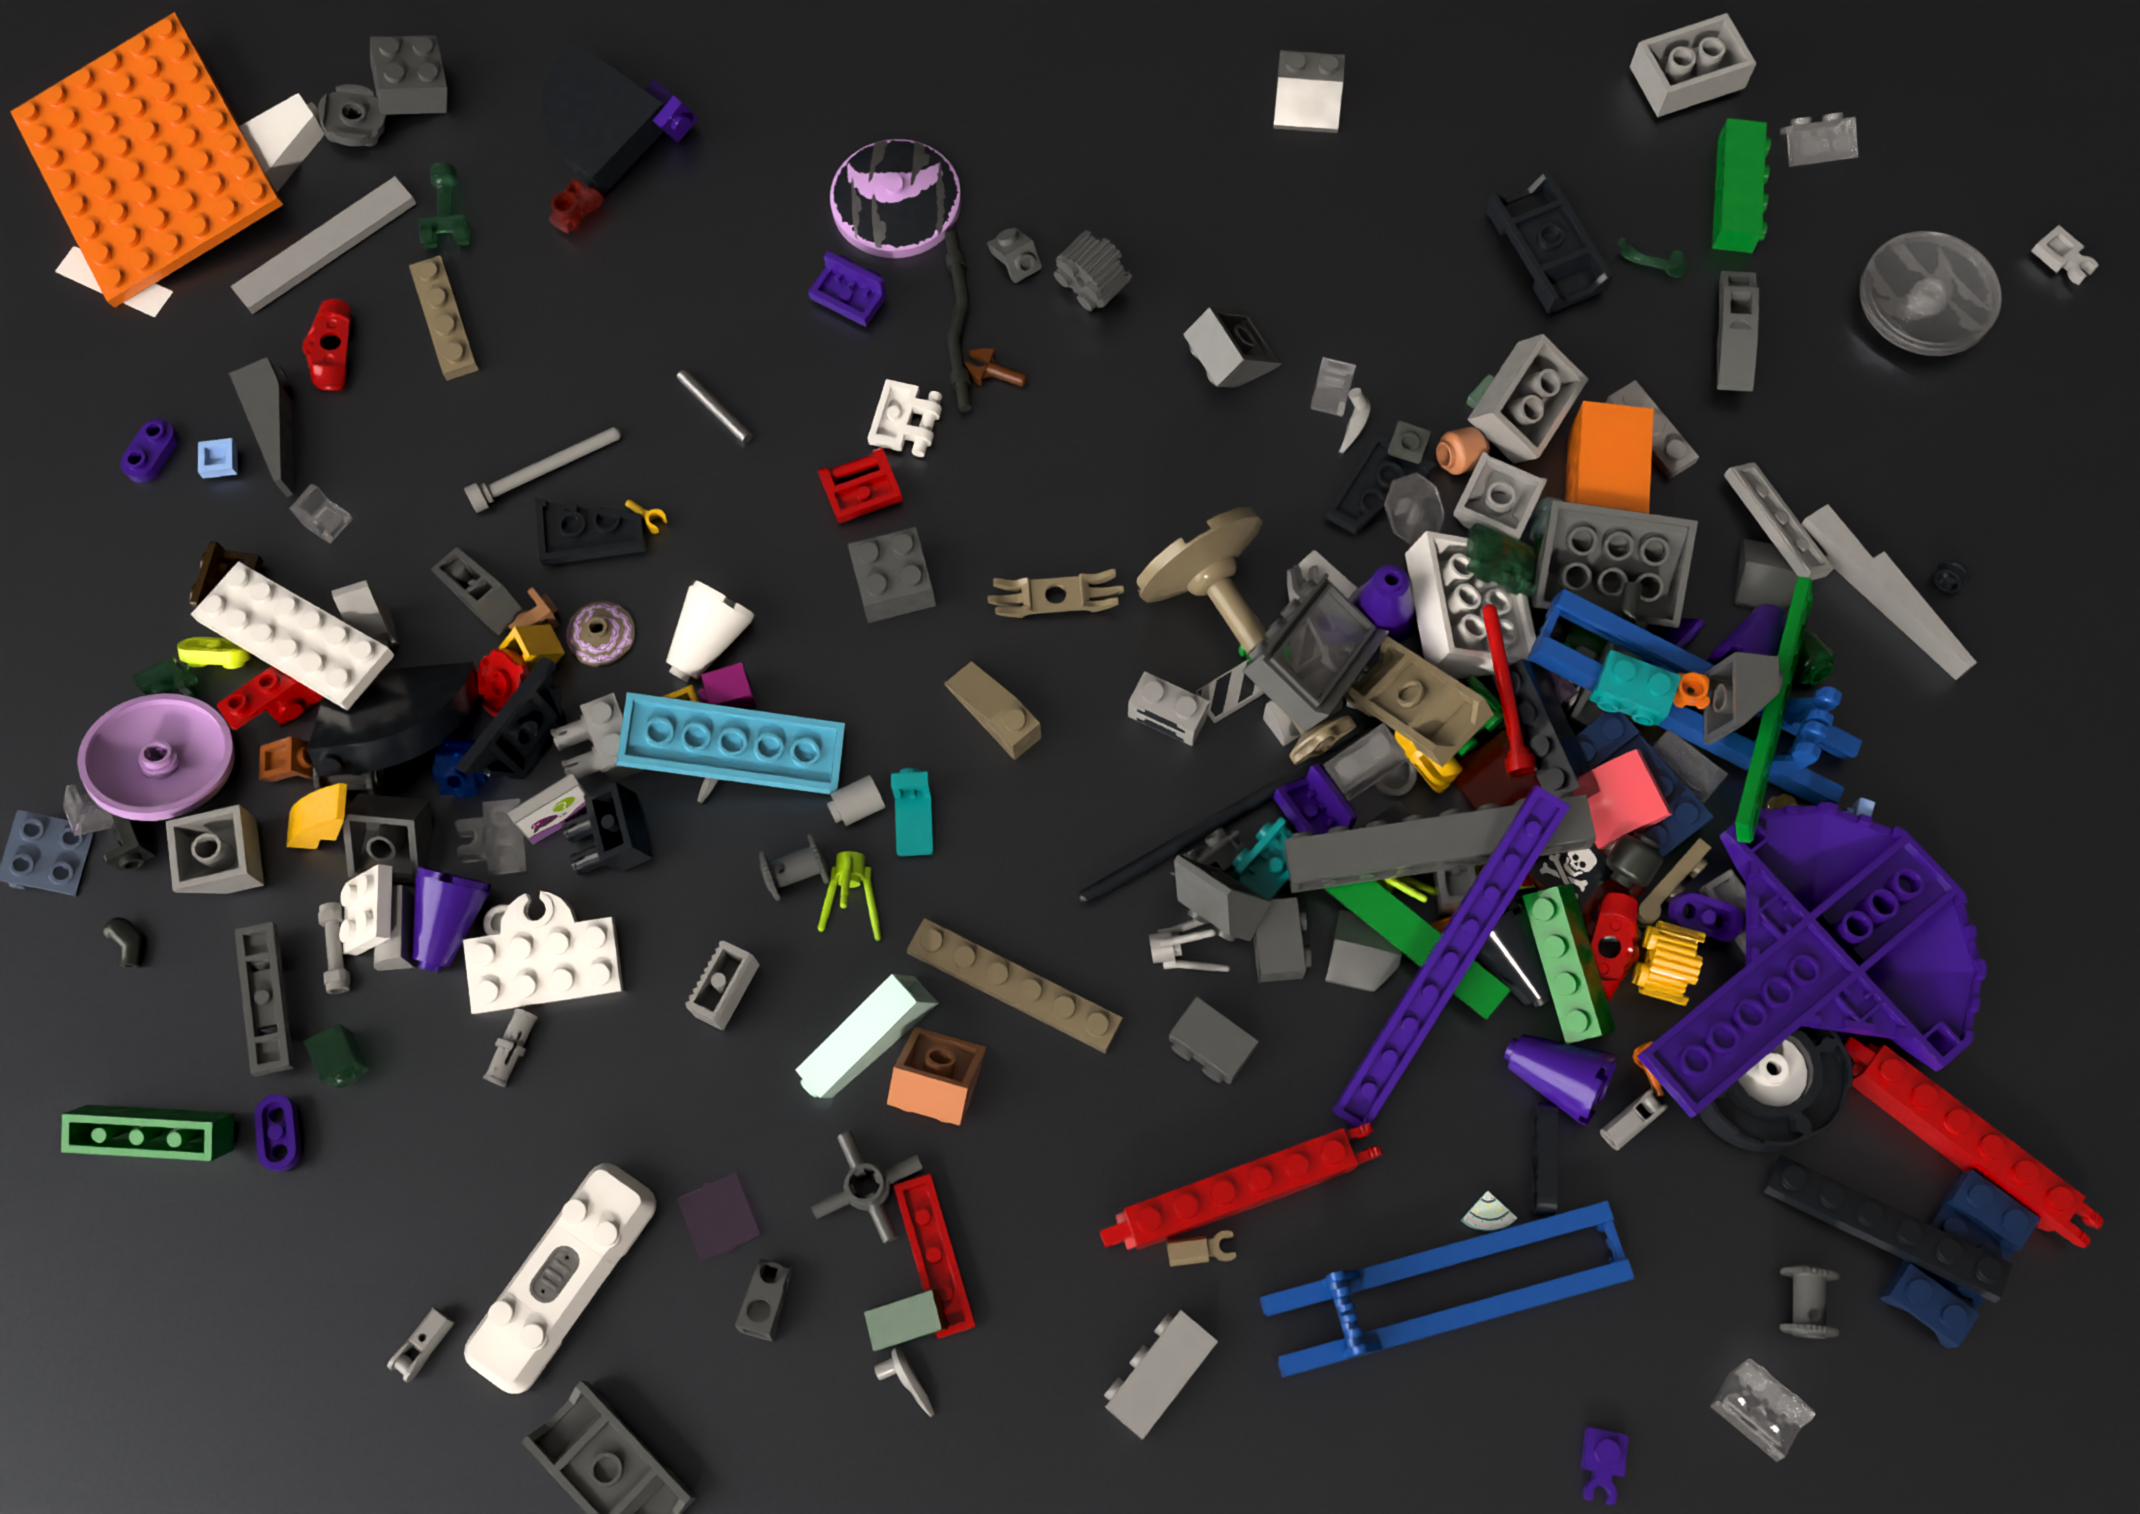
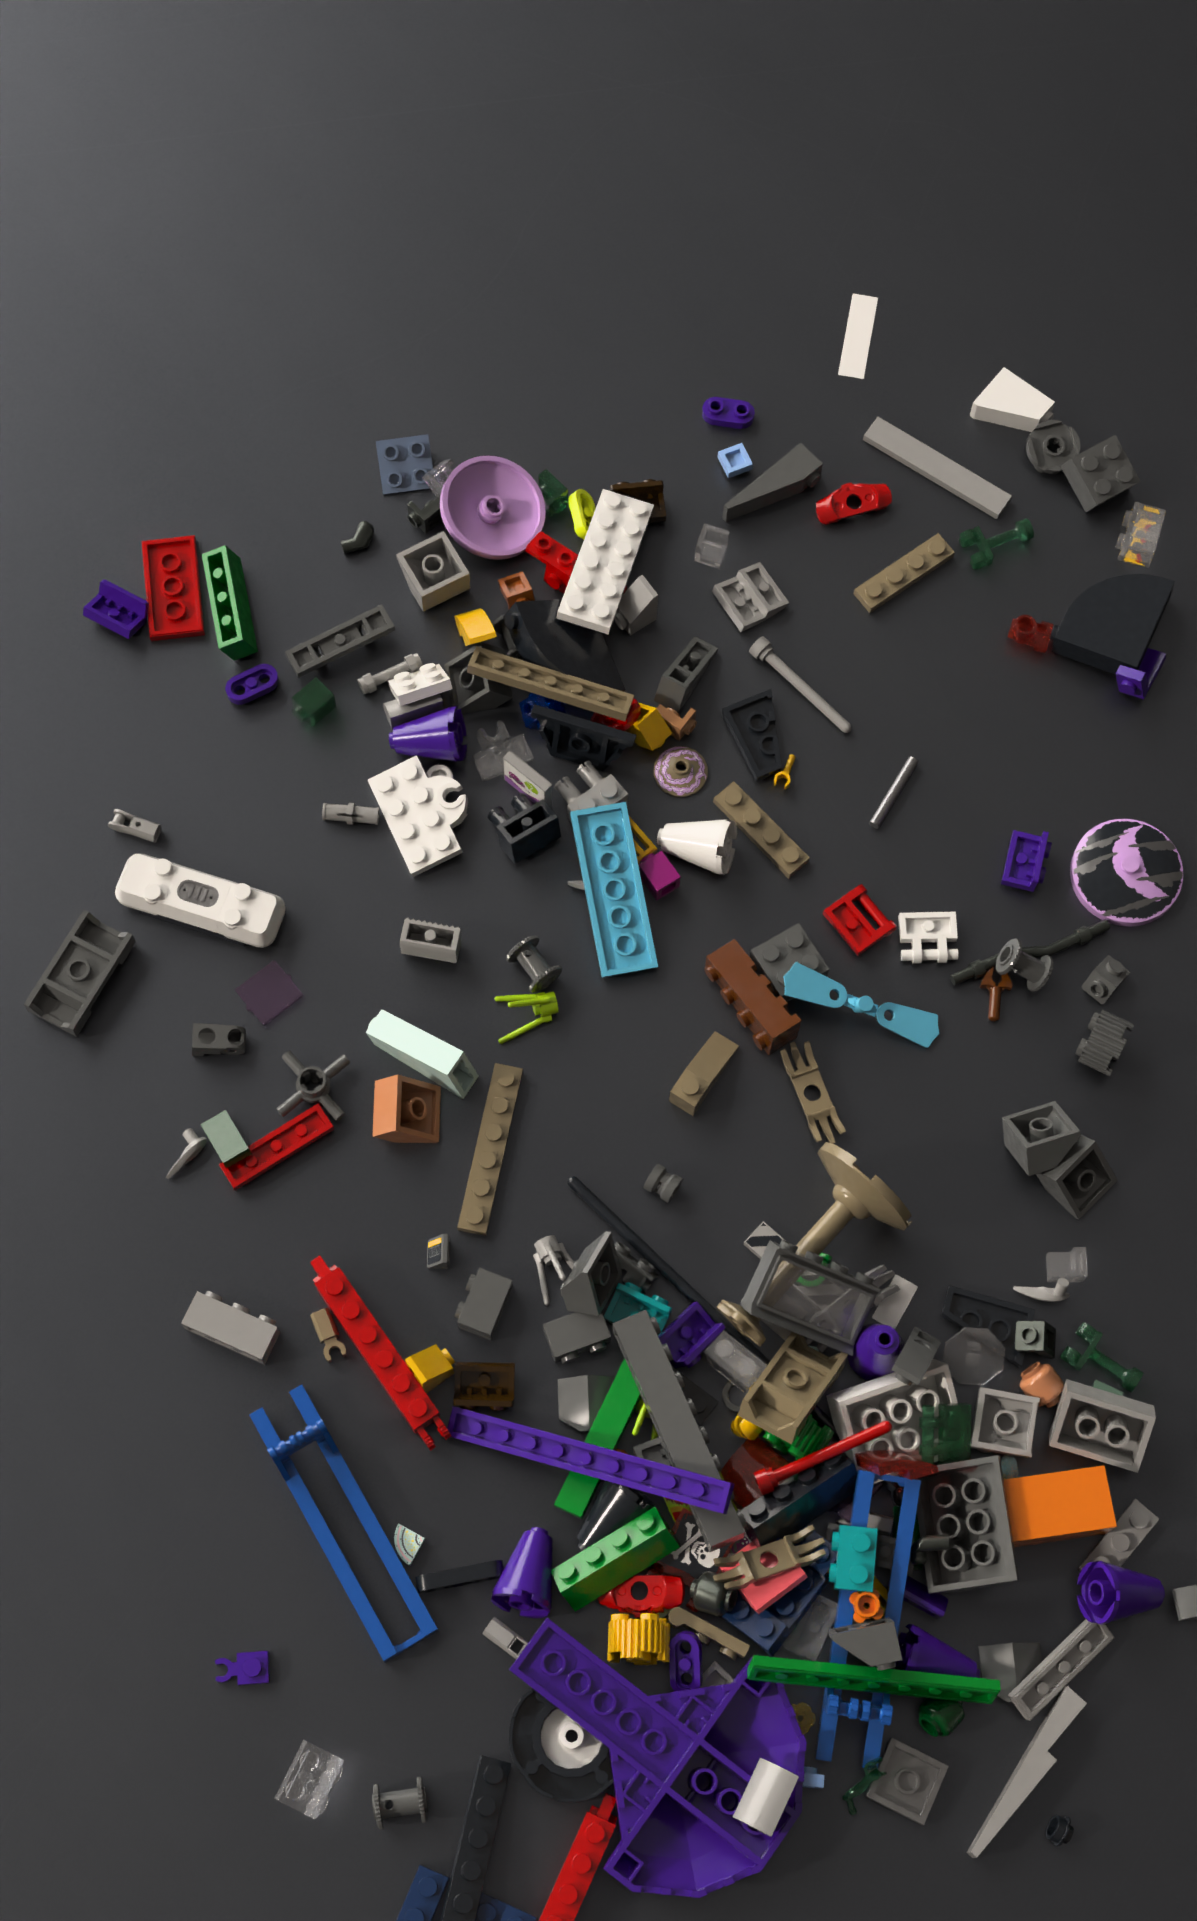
camera: 70 degrees right, 0 degrees up
orange plate [10,12,284,308] -> none
light grey brick [827,775,885,826] -> none
teal bracket [891,768,934,856] -> none
light grey brick [1128,671,1210,746] -> none
none -> dark purple bracket [83,579,149,639]
none -> red tile [141,535,205,641]
none -> yellow slope [405,1344,455,1394]
none -> dark grey slope [427,1234,450,1269]
none -> dark brown bracket [453,1362,515,1411]
none -> dark tan plate [467,646,634,721]
none -> dark grey wheel [643,1163,683,1203]
none -> reddish brown wedge [704,939,802,1055]
none -> light grey slope [712,562,789,632]
none -> dark tan plate [713,781,810,879]
none -> dark tan piece [713,1524,826,1590]
none -> light grey brick [733,1758,799,1837]
none -> medium azure piece [783,962,939,1048]
none -> clear green piece [842,1757,887,1815]
none -> clear red slope [855,1450,939,1480]
none -> flat silver plate [865,1738,949,1825]
none -> dark grey slope [892,1326,941,1386]
none -> dark grey hose [996,938,1054,992]
none -> dark grey slope [1002,1101,1081,1176]
none -> clear green bar [1060,1322,1144,1393]
none -> dark purple cone [1077,1561,1165,1625]
none -> clear brick [1115,502,1166,568]

